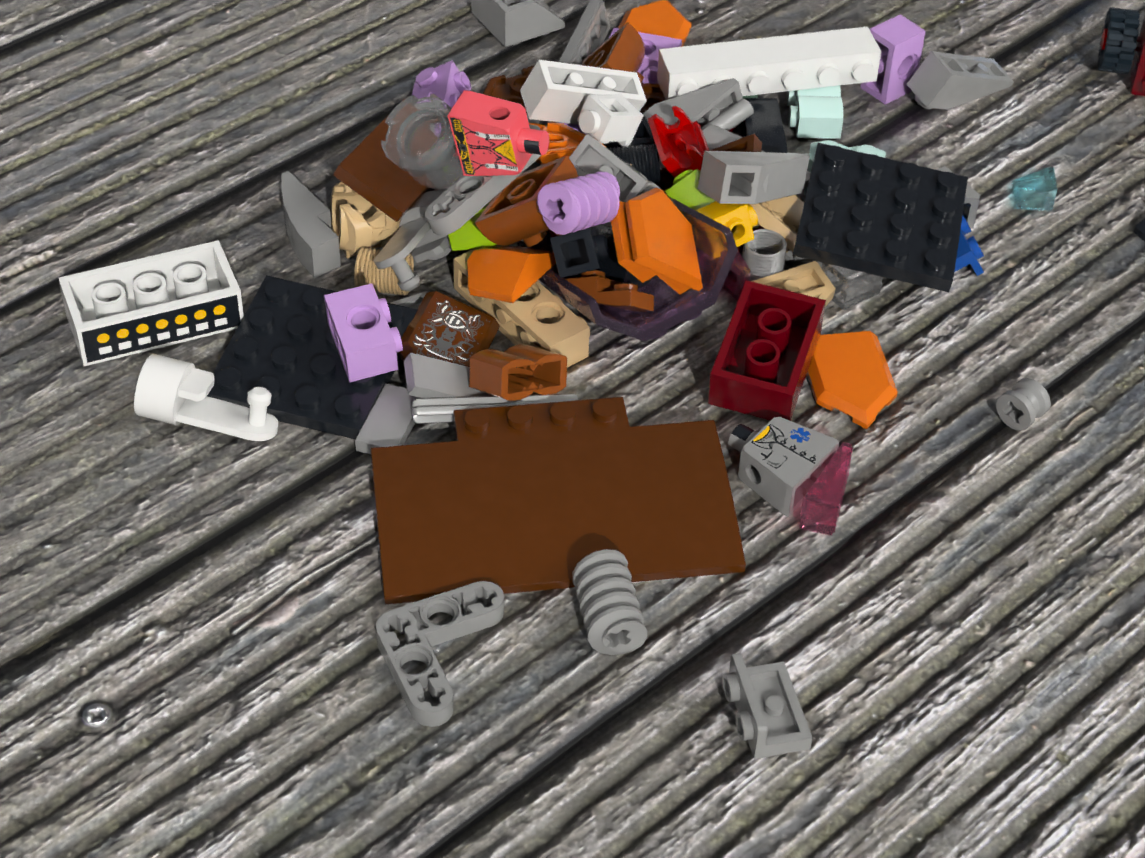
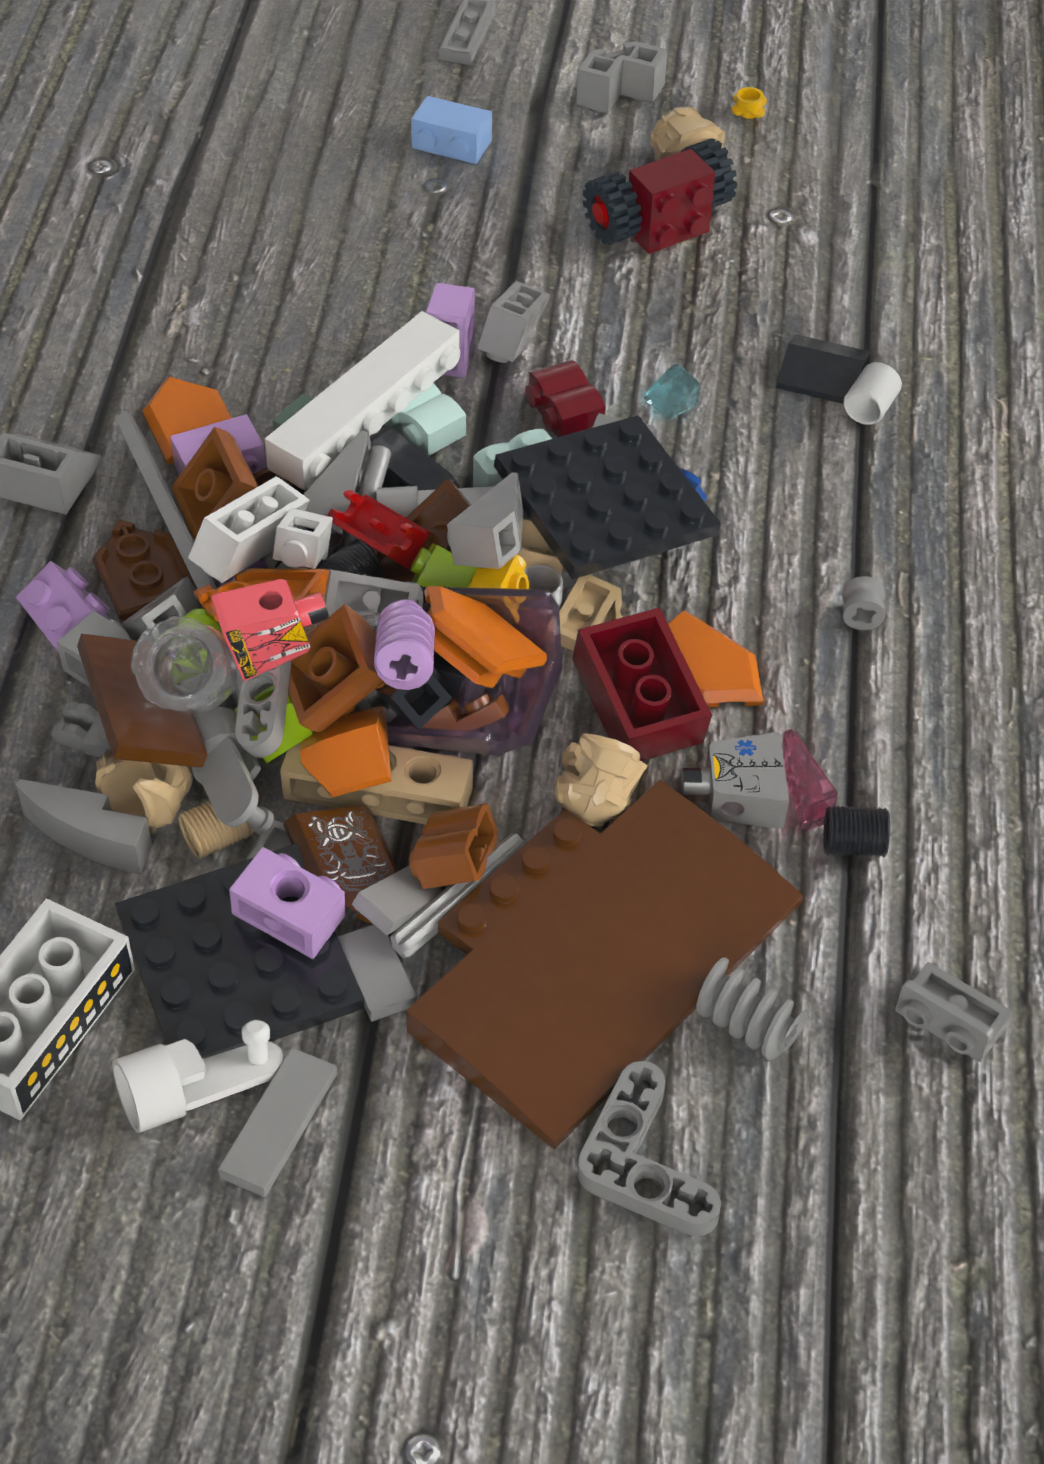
camera: 40 degrees left, 5 degrees up
none -> light grey tile [218,1048,337,1197]
none -> dark red brick [525,360,606,437]
none -> tan helmet [554,733,648,827]
none -> black piece [823,805,890,858]

